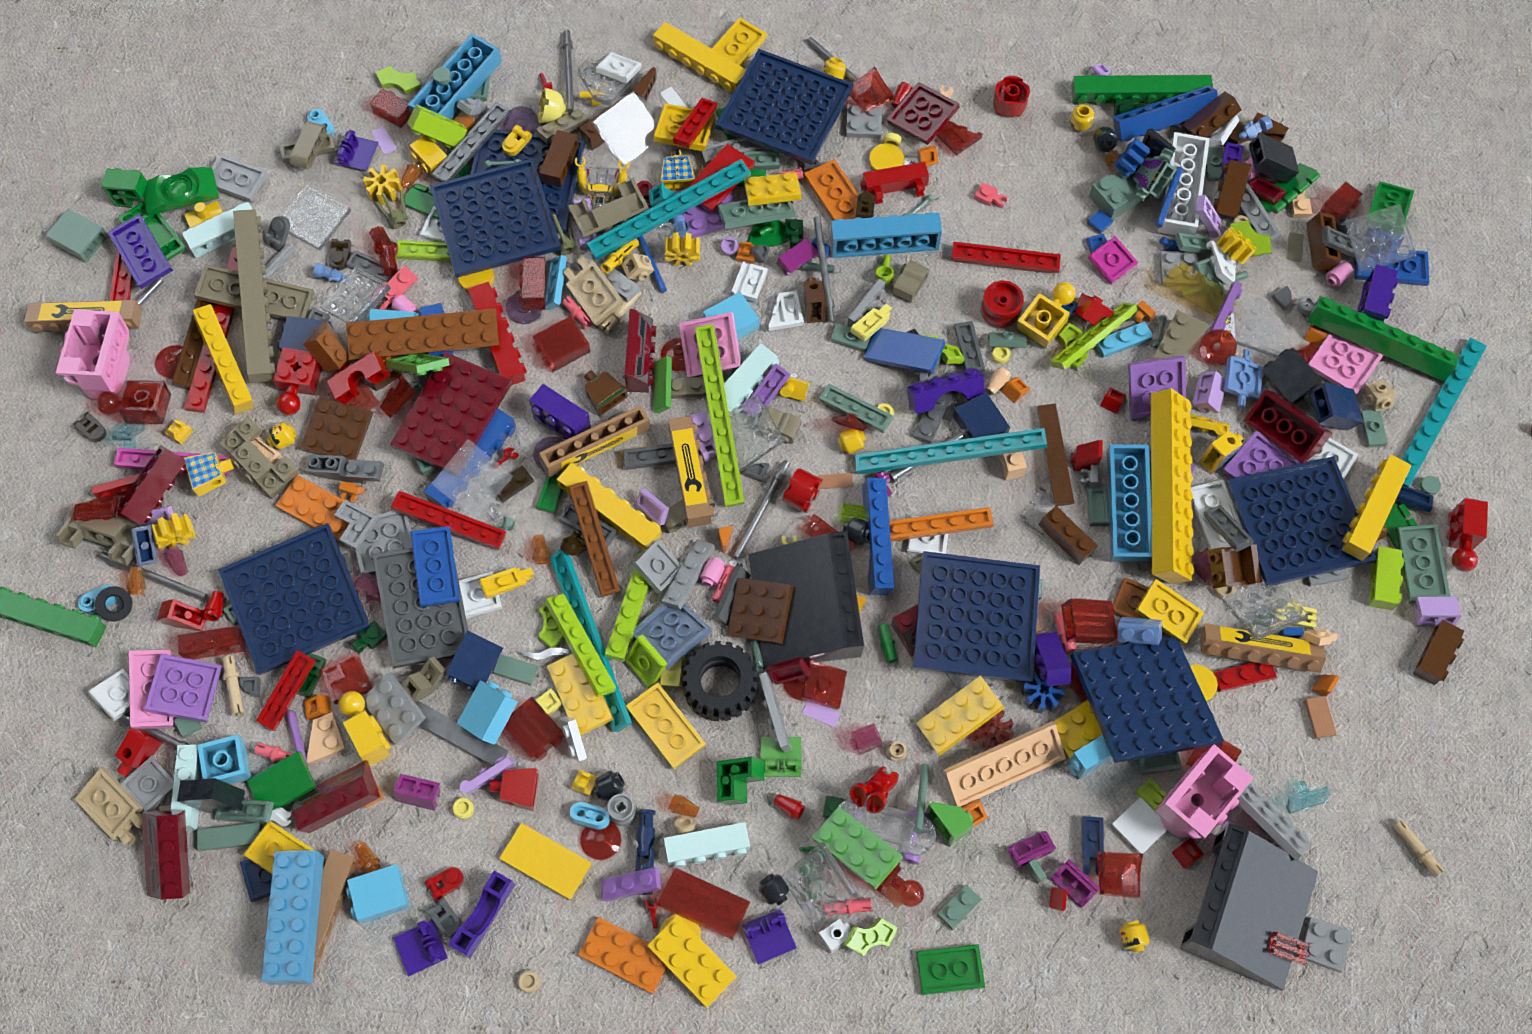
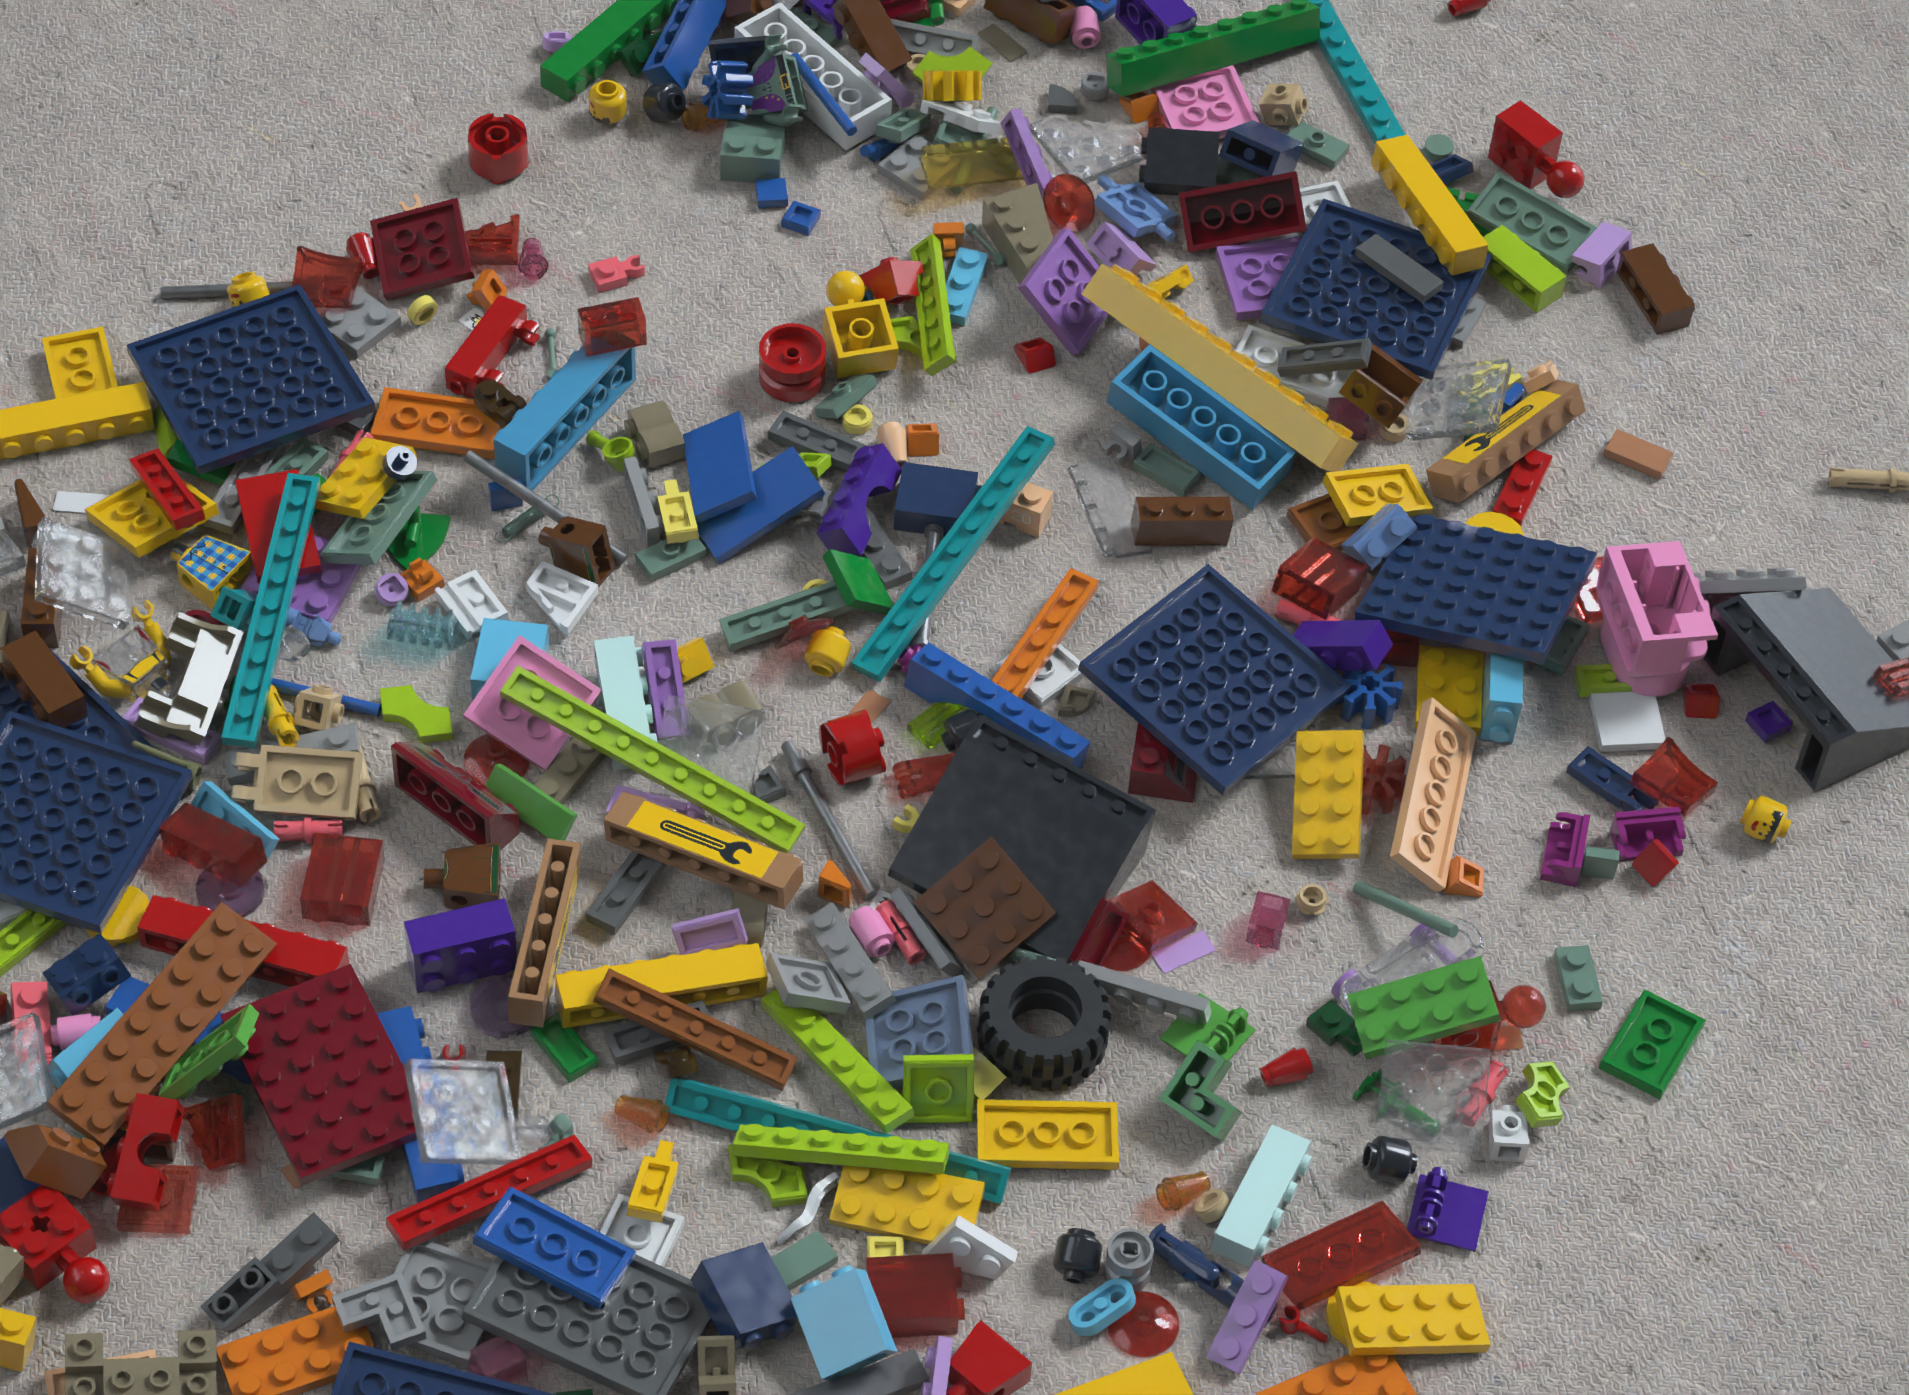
camera: 55 degrees left, 15 degrees down
yellow head [267,422,297,450] -> none
reddish brown plate [300,397,373,460] -> none
yellow tile [571,769,597,797] -> none
yellow gear [664,232,700,266] -> none
dark grey tile [751,245,770,263] -> none
magenta hinge [776,238,818,276] -> none
dark green plate [785,219,803,249] -> none
red piece [849,766,899,813] -> none
yellow tile [869,143,904,171] -> none
green axle [877,624,898,663] -> none
bright green slope [926,802,974,846] -> none
red plate [951,241,1061,273] -> none
reddish brown tile [1037,403,1074,506] -> none
red slope [1070,440,1103,472] -> none
dark pink tile [1088,236,1138,285] -> none
yellow torso [1199,431,1244,474] -> none
clear light blue tile [1286,780,1330,814] -> none
orange slope [1312,674,1340,697] -> none
none -> dark blue plate [42,933,131,1016]
none -> lime tile [379,685,453,743]
none -> tile [382,446,417,480]
none -> clear light blue piece [387,600,459,651]
none -> clear pink cone [518,238,549,281]
none -> clear red brick [577,297,647,356]
none -> blue tile [683,411,757,523]
none -> green tile [823,549,894,615]
none -> dark grey tile [1355,234,1444,303]
none -> dark purple plate [1745,701,1793,743]

